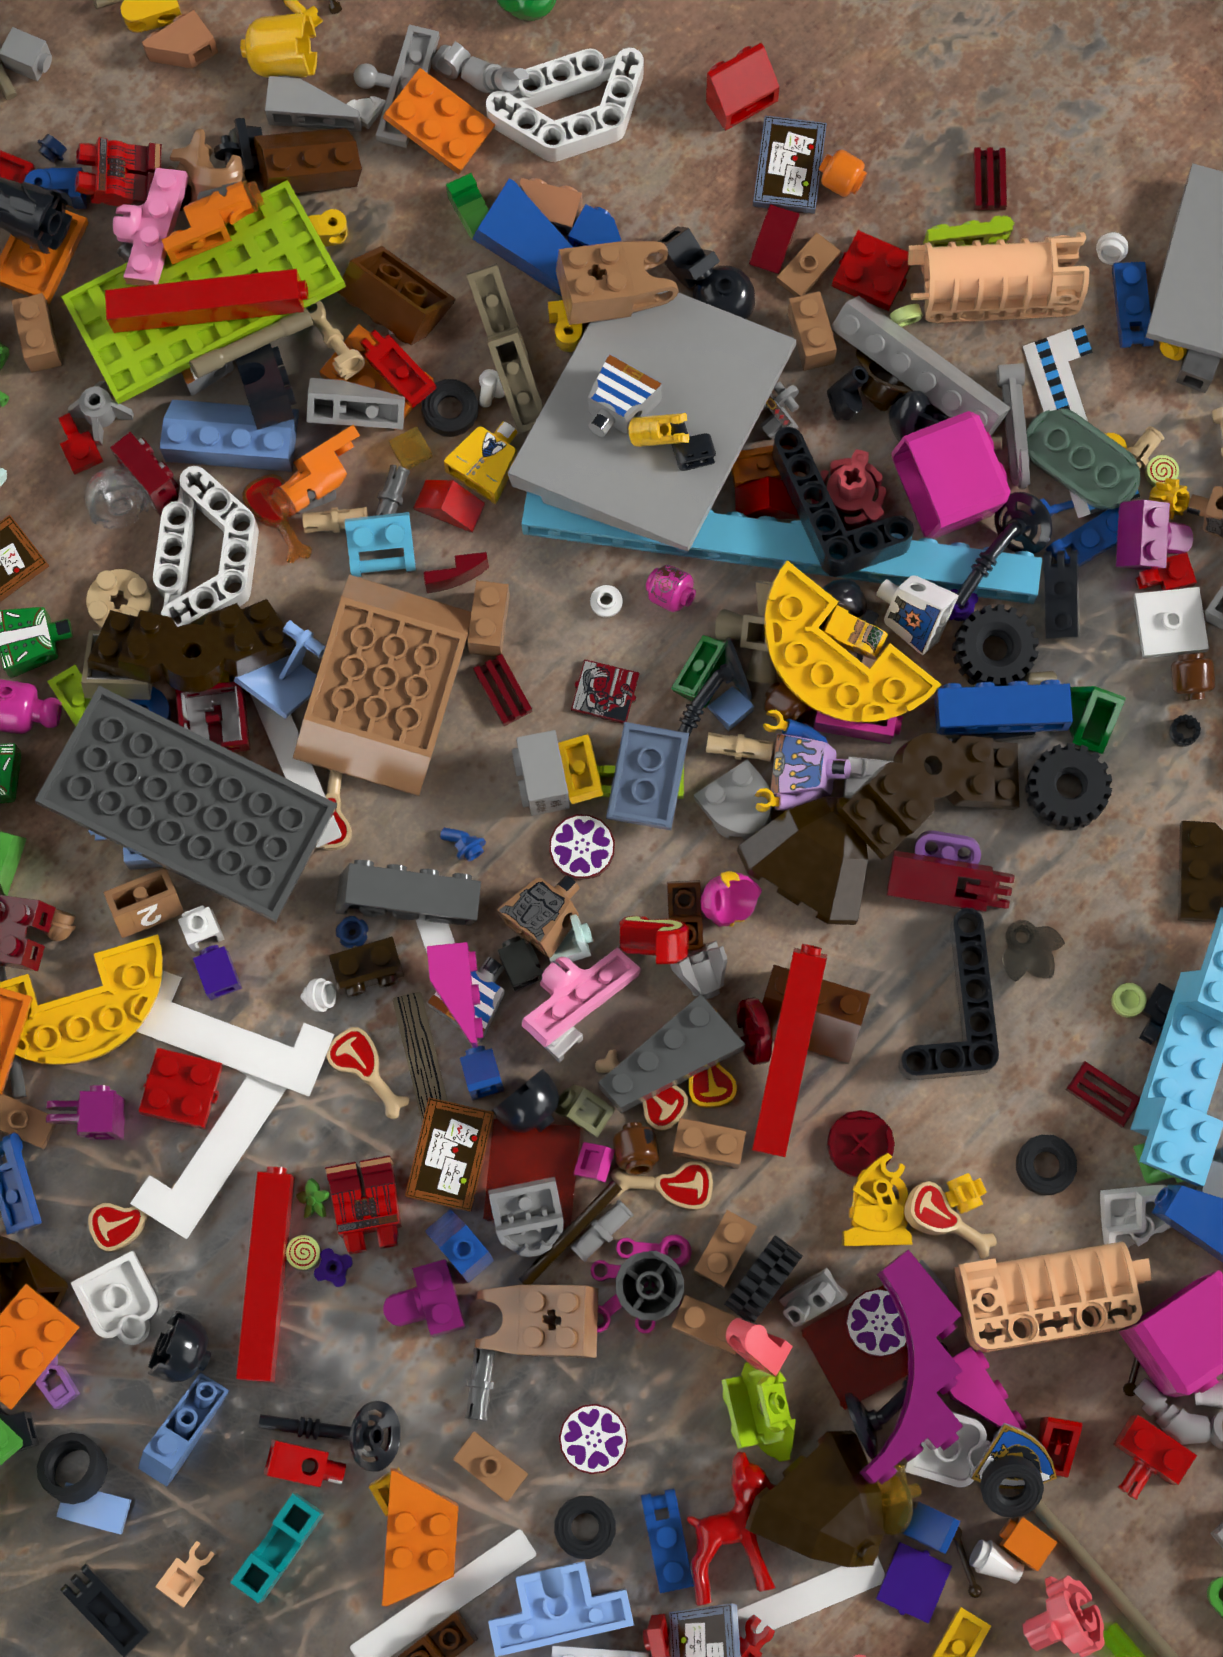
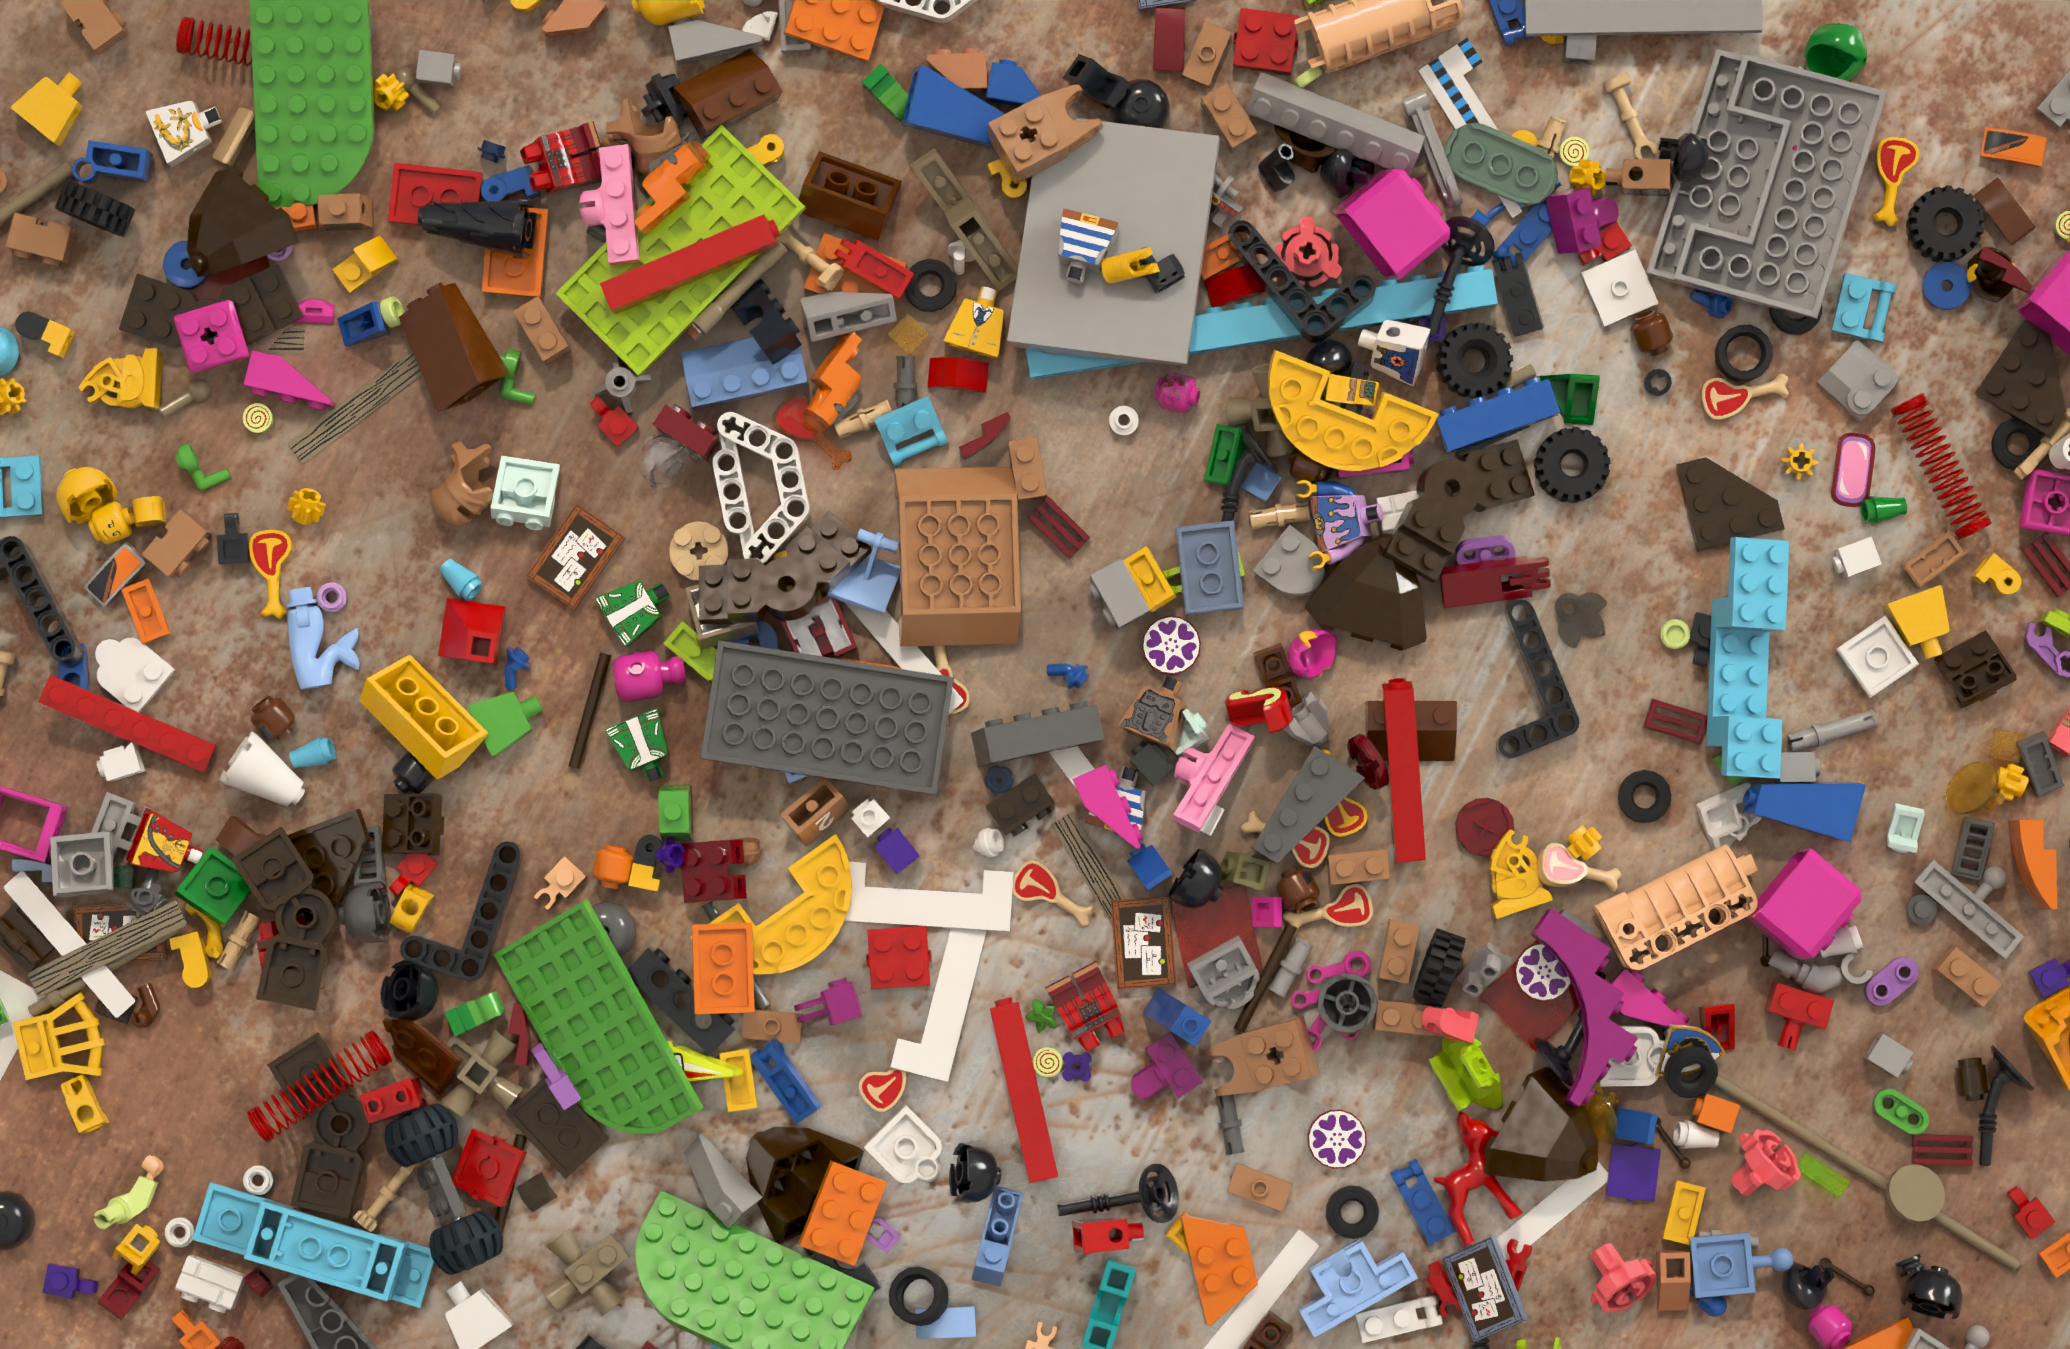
camera: 15 degrees left, 10 degrees up
piece [571,659,640,724] -> none

